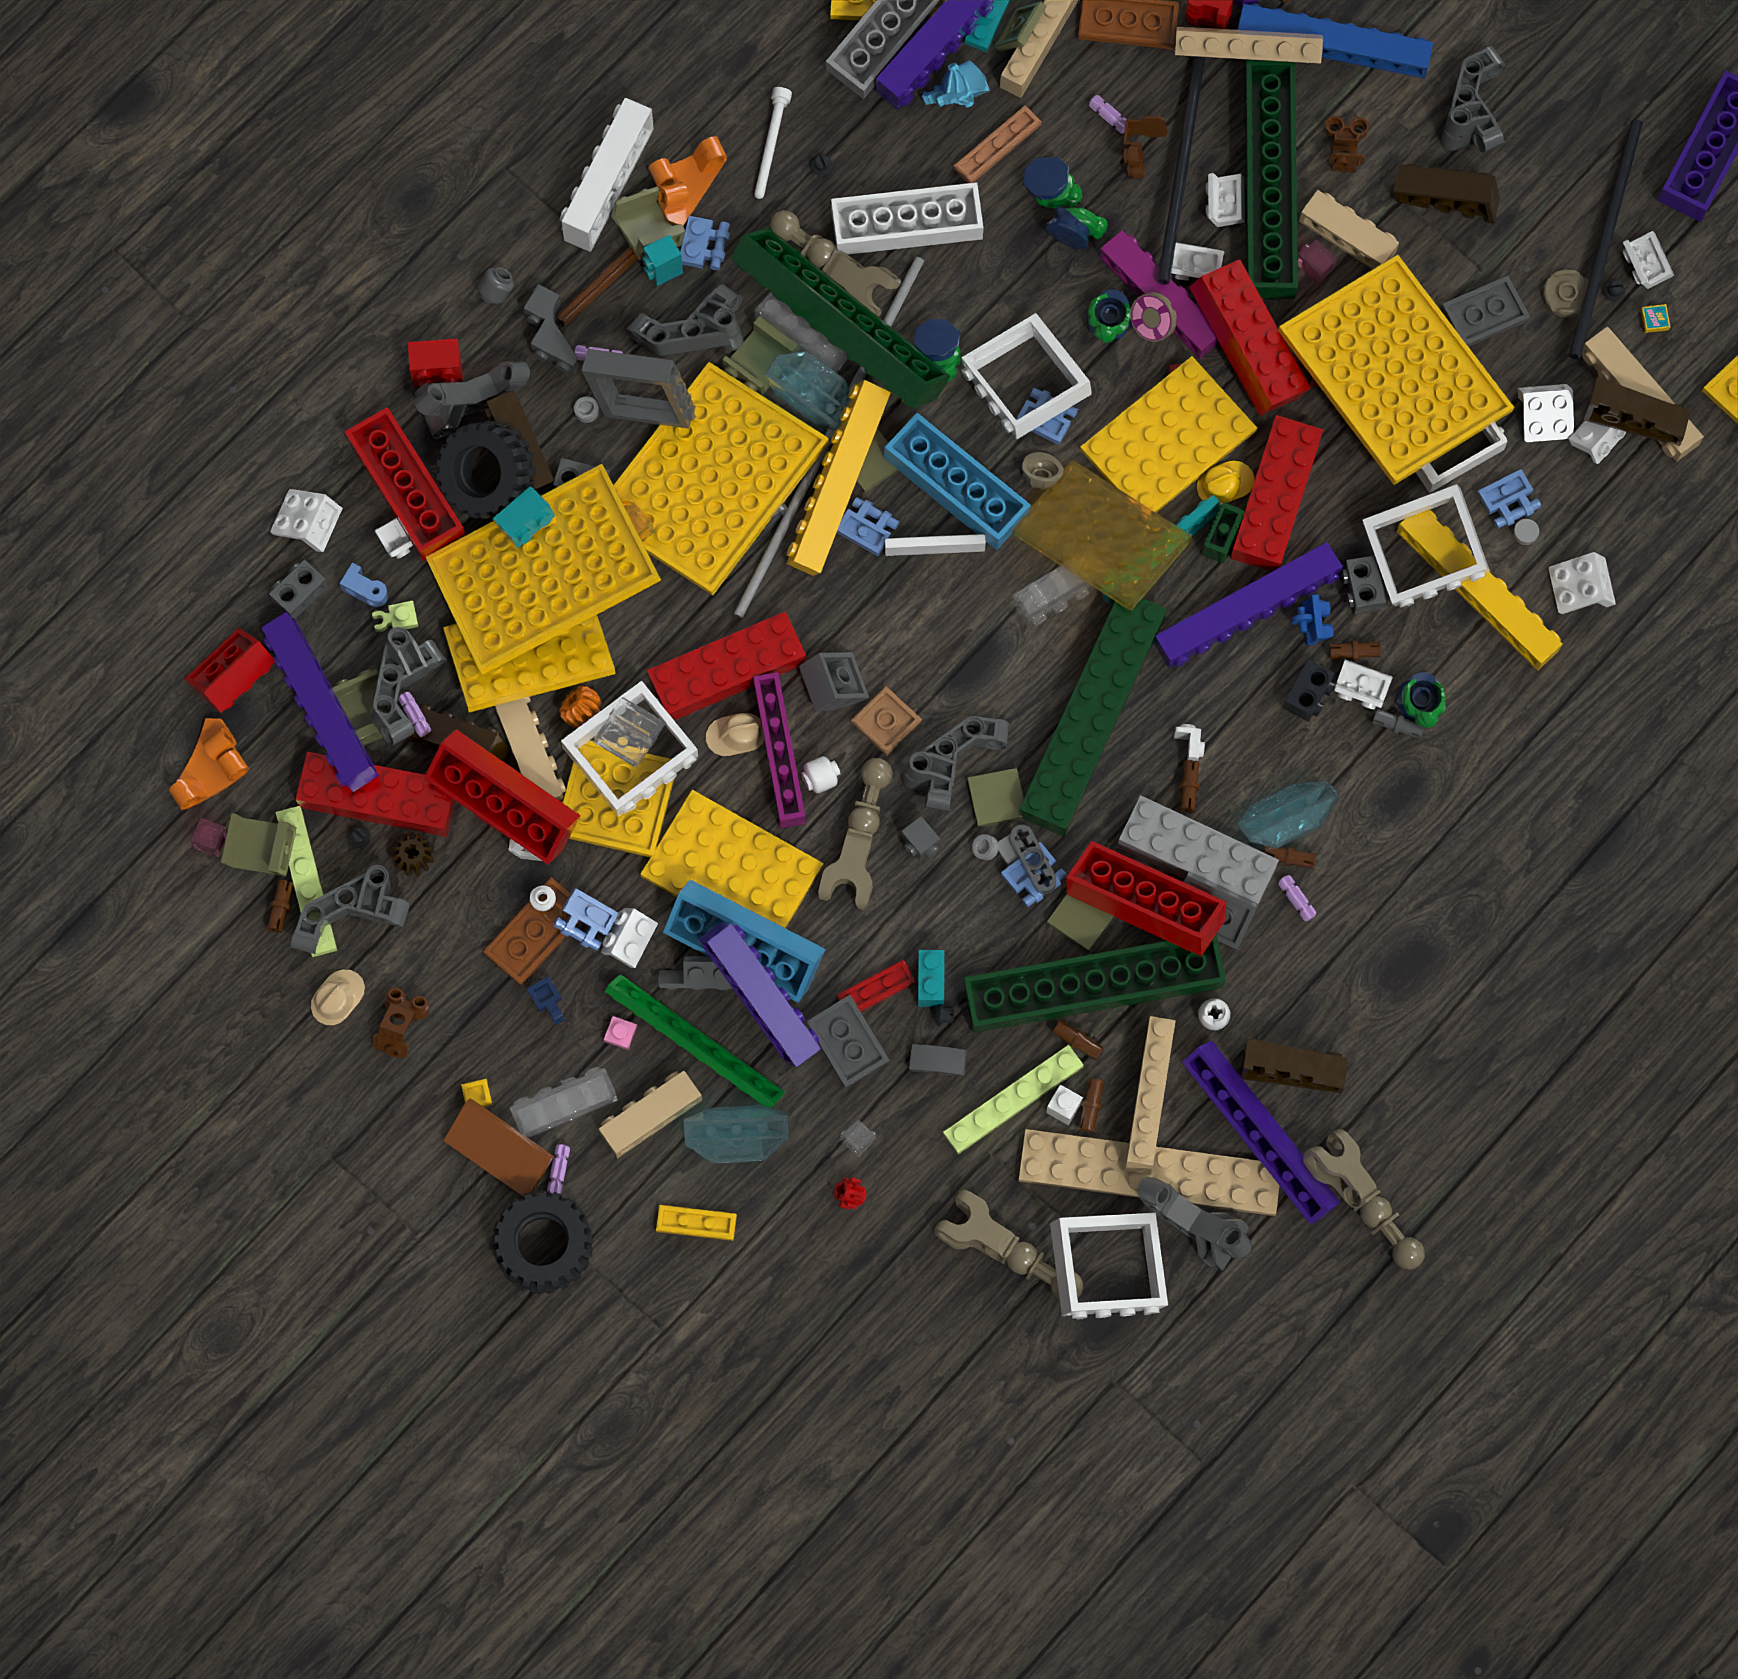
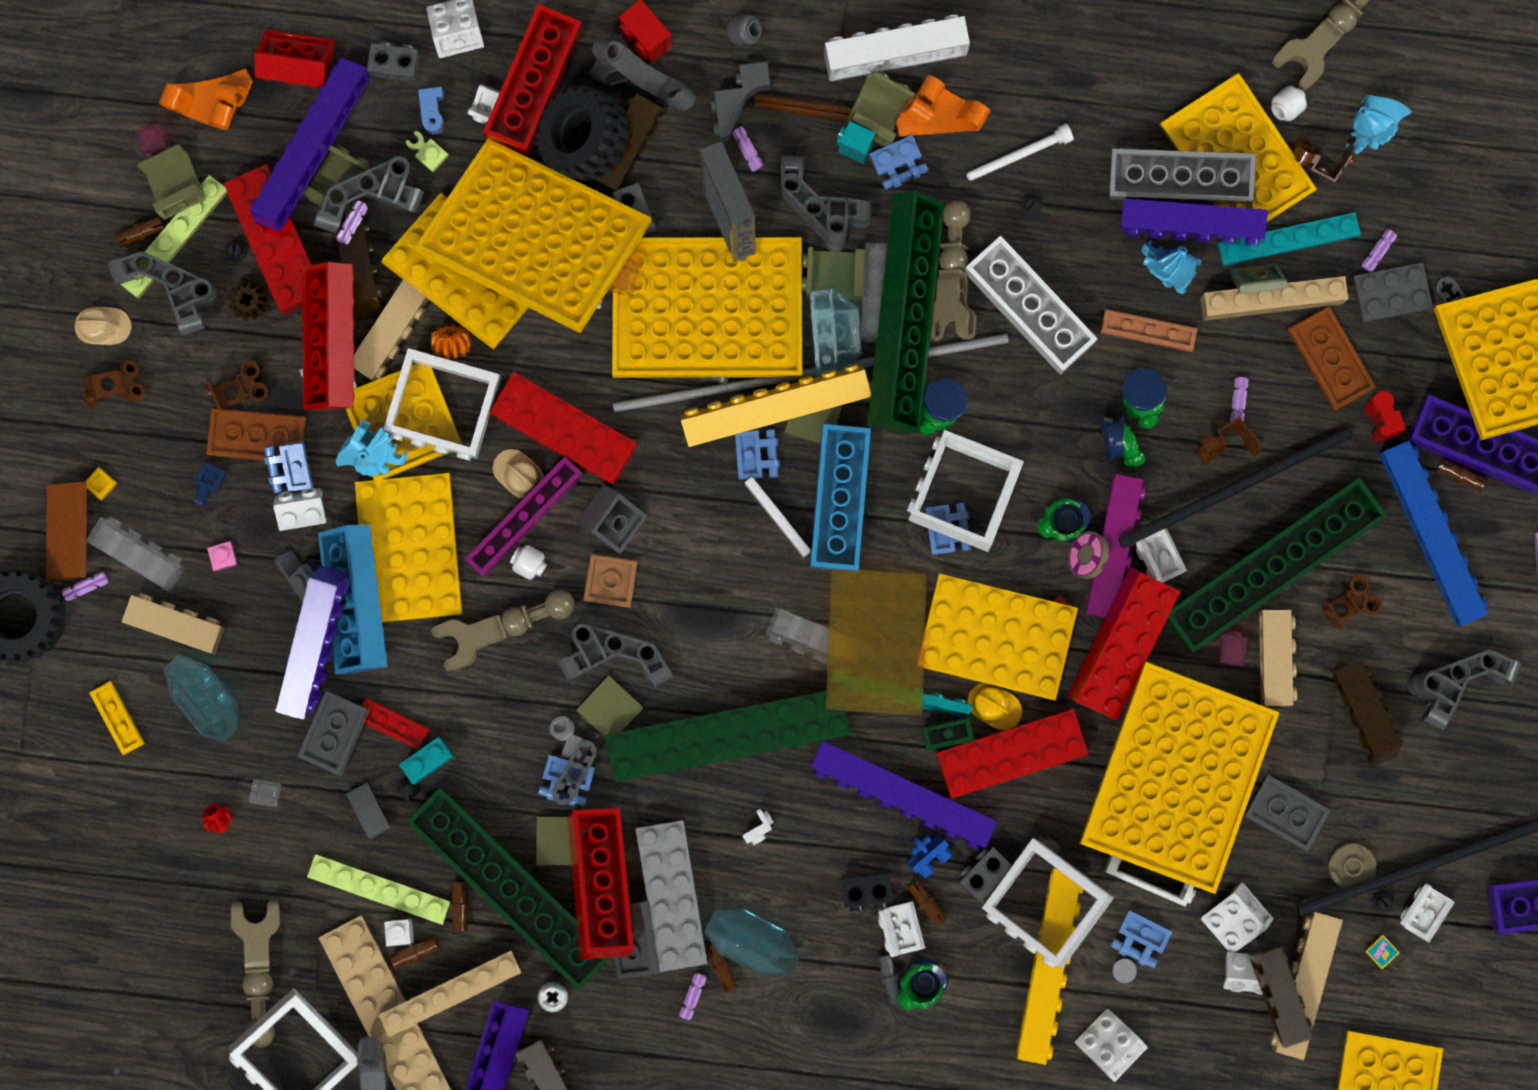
camera: 55 degrees right, 10 degrees up
teal brick [493,486,555,548] -> none
white plate [530,886,556,911] -> none
light grey tile [574,396,599,423] -> none
clear slope [594,697,665,768] -> none
green plate [605,974,785,1110] -> none
dark grey brick [901,816,940,860] -> none
dark tan piece [1022,452,1064,490] -> none
tan brick [1175,27,1323,63] -> none
reddish brown pin [1179,760,1200,813] -> none
white bracket [1206,173,1245,227] -> none
none -> reddish brown piece [205,361,270,411]
none -> medium azure helmet [336,419,408,477]

